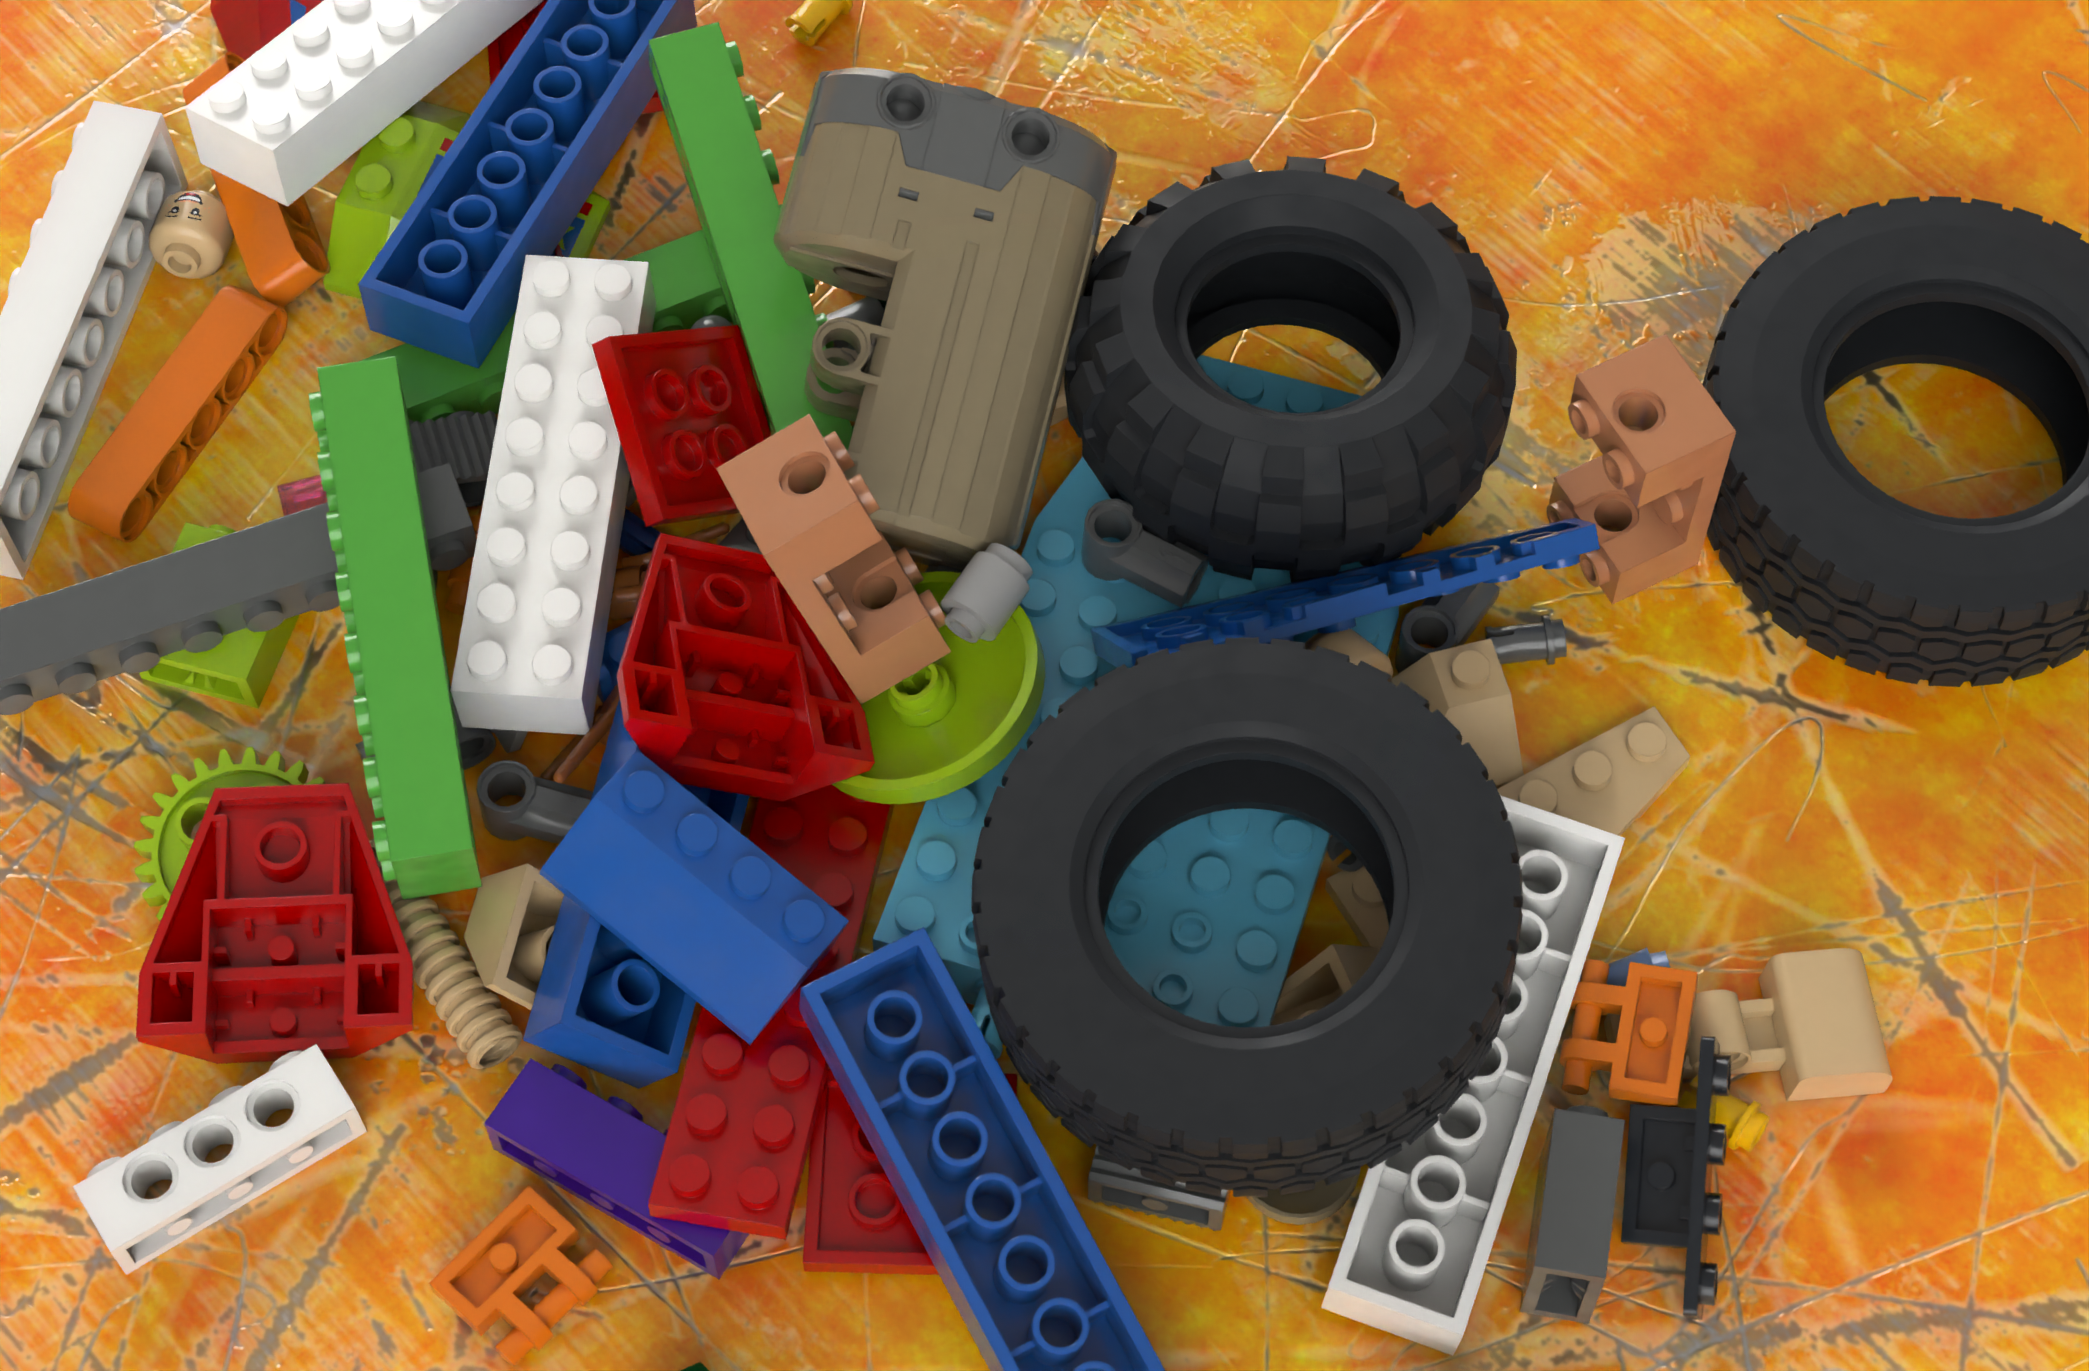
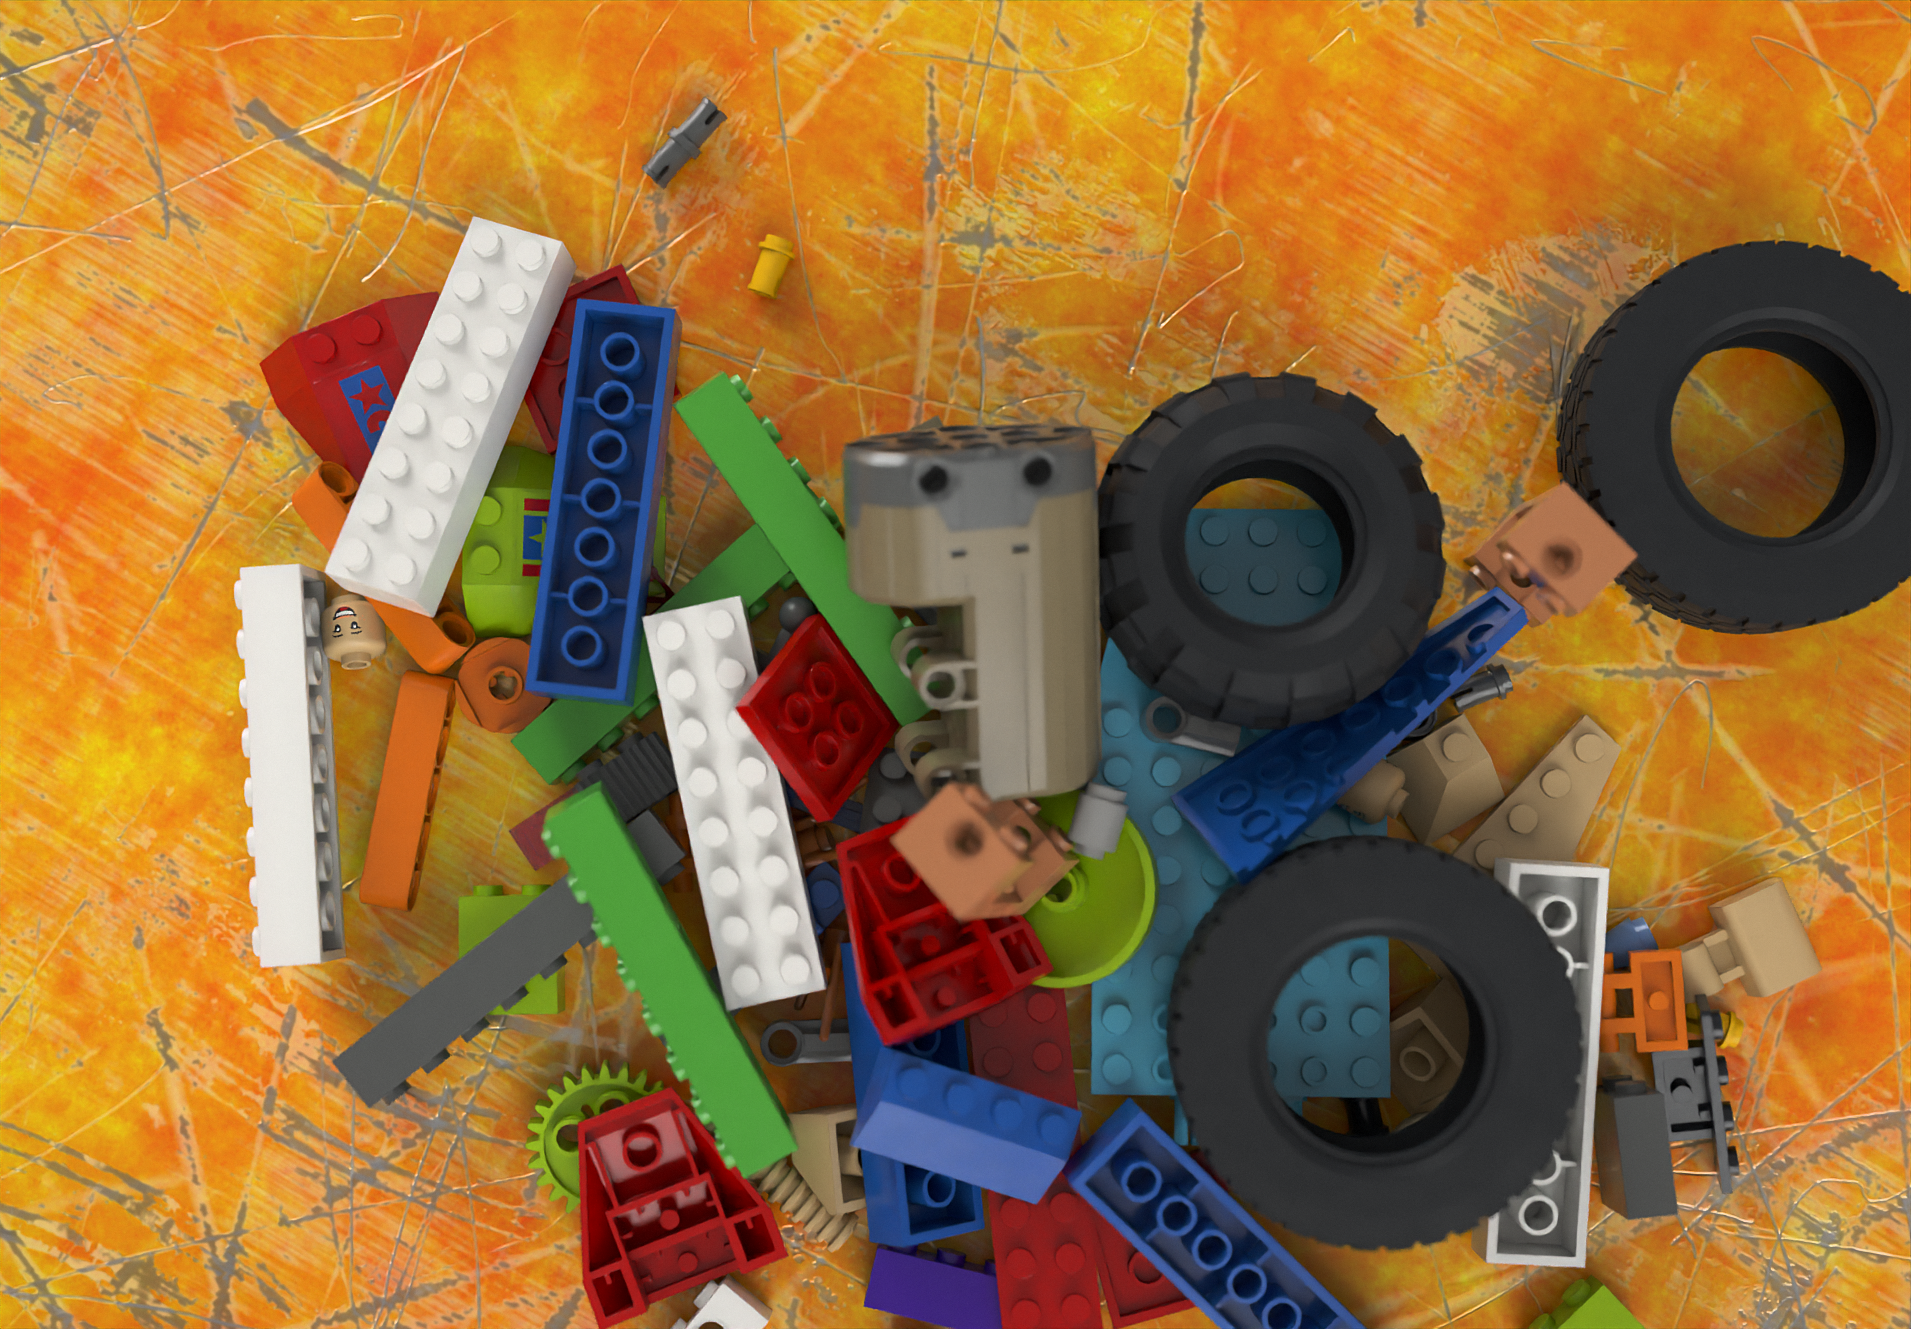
camera: 15 degrees left, 25 degrees up
none -> orange plate [455,637,555,734]

